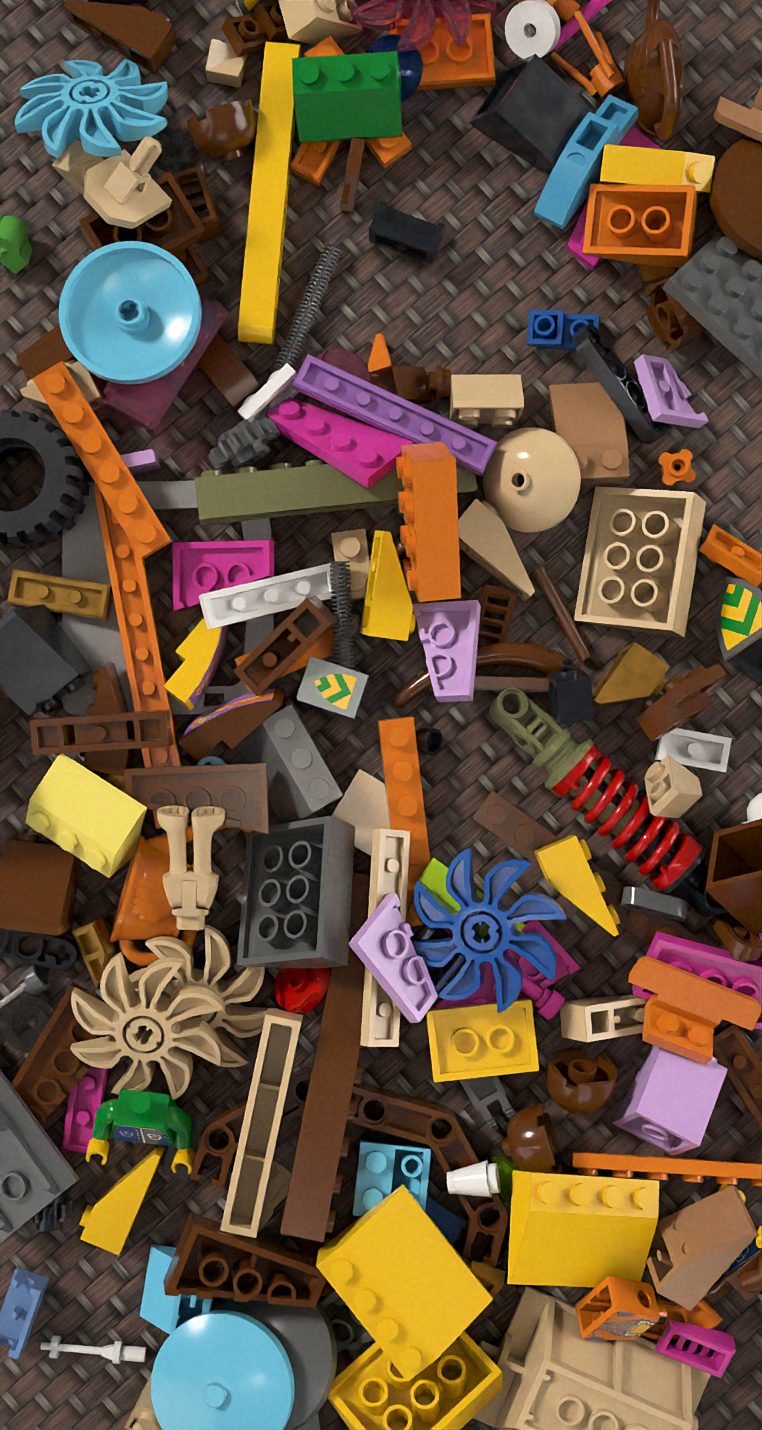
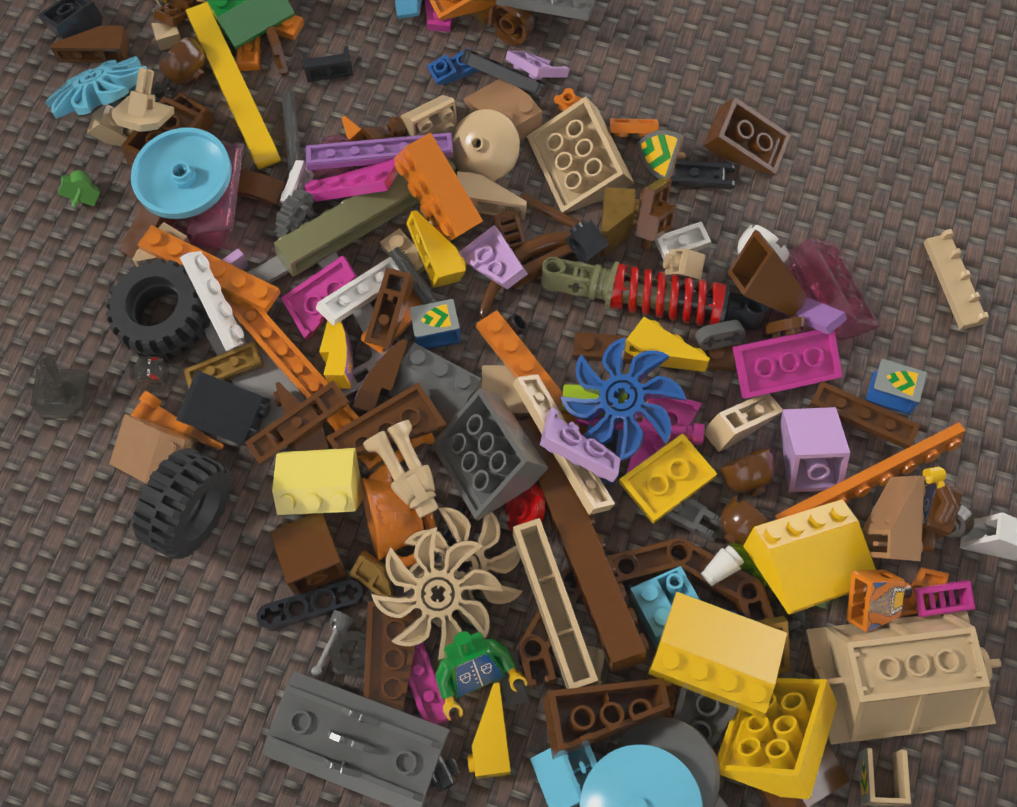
camera: 25 degrees left, 20 degrees down
orange plate [628,956,761,1065] -> none
none -> white plate [180,251,246,351]

